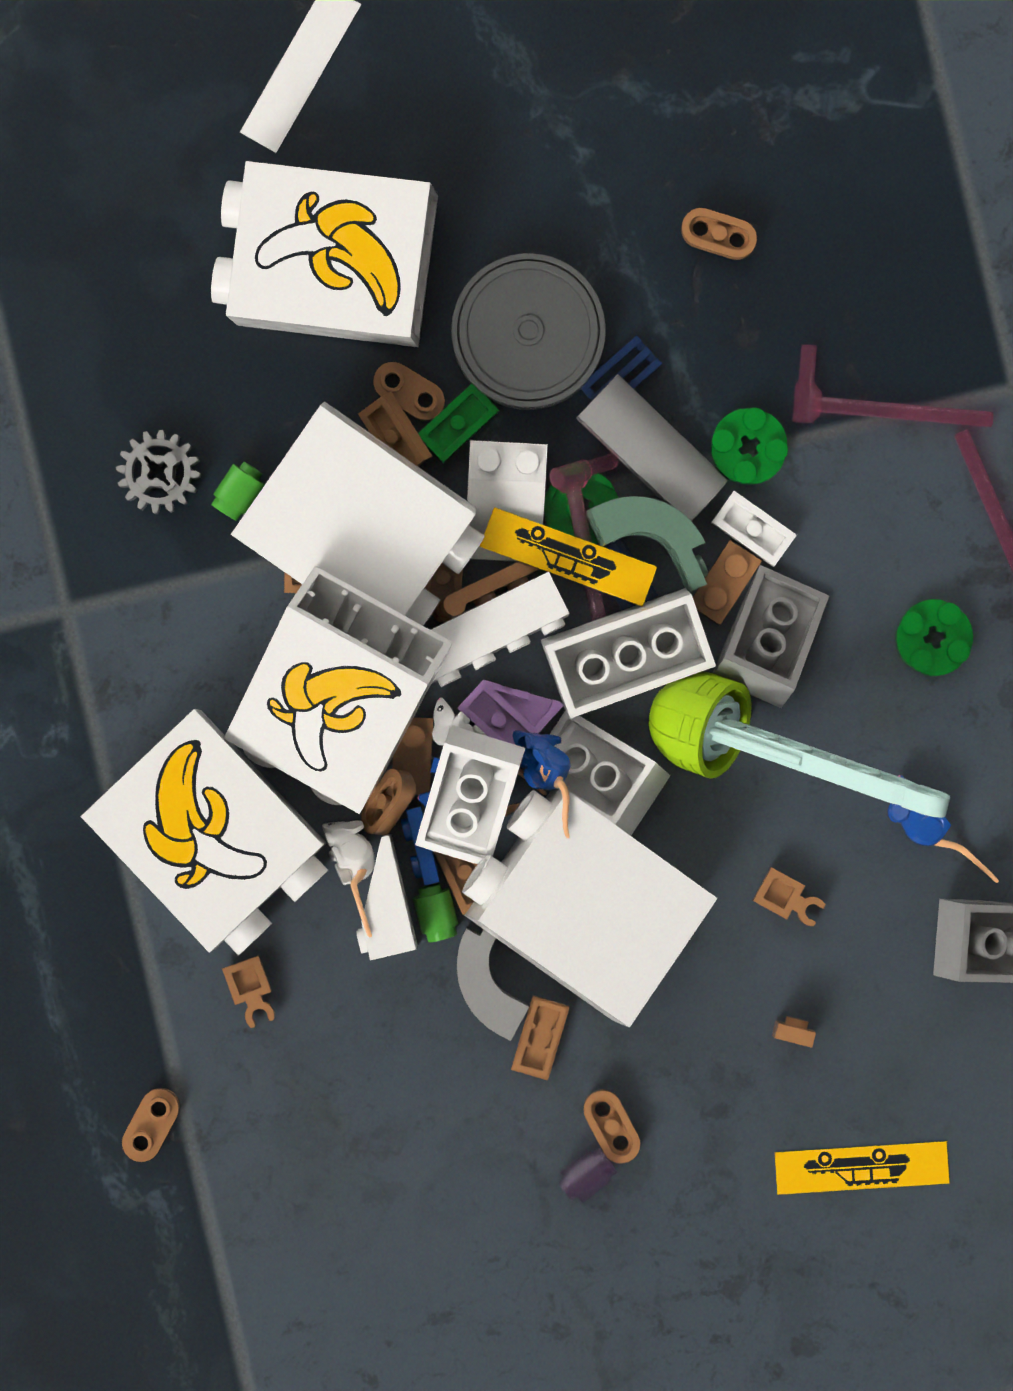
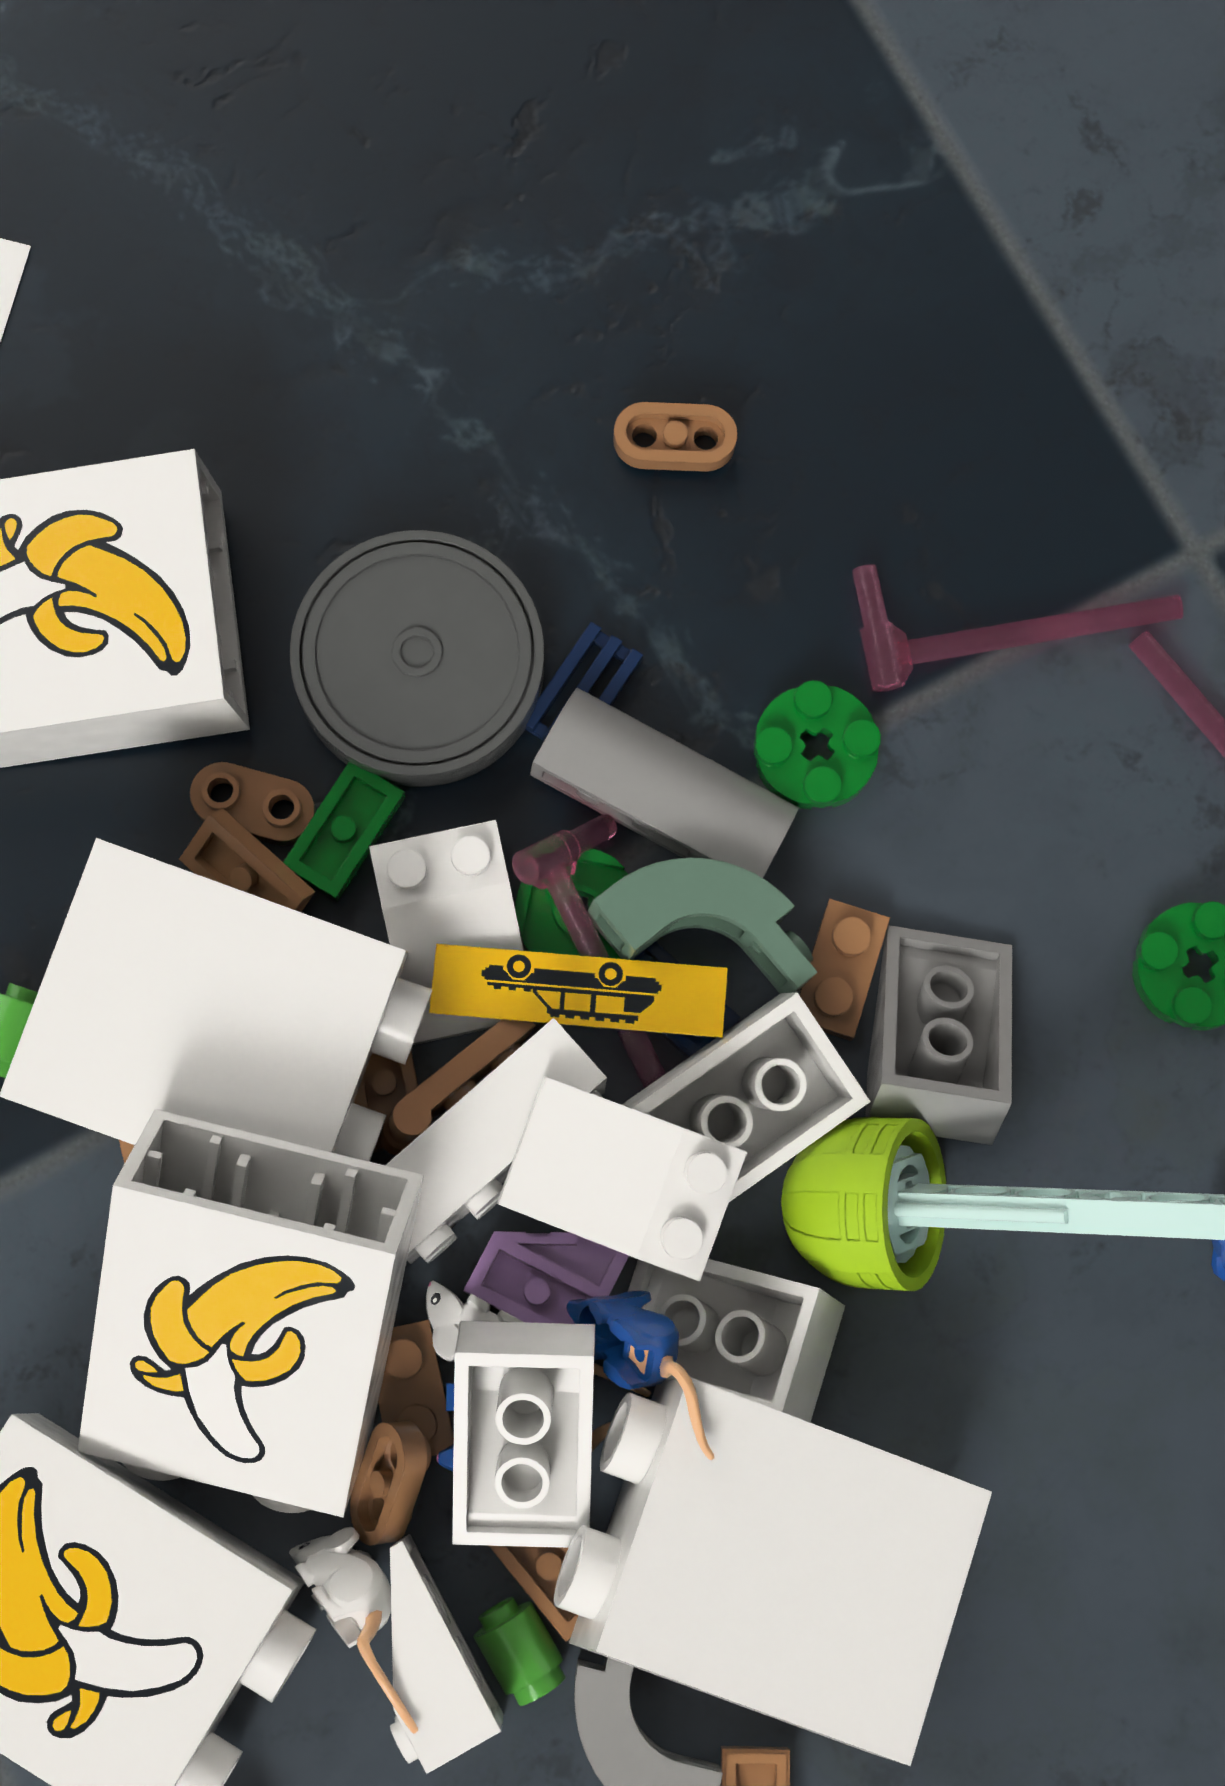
camera: 20 degrees left, 10 degrees down
blue plate [401,806,440,885] -> none
white plate [711,491,796,567] -> none
medium nougat plate [752,867,825,926] -> none
medium nougat plate [772,1016,816,1048] -> none
none -> white slope [497,1076,747,1281]

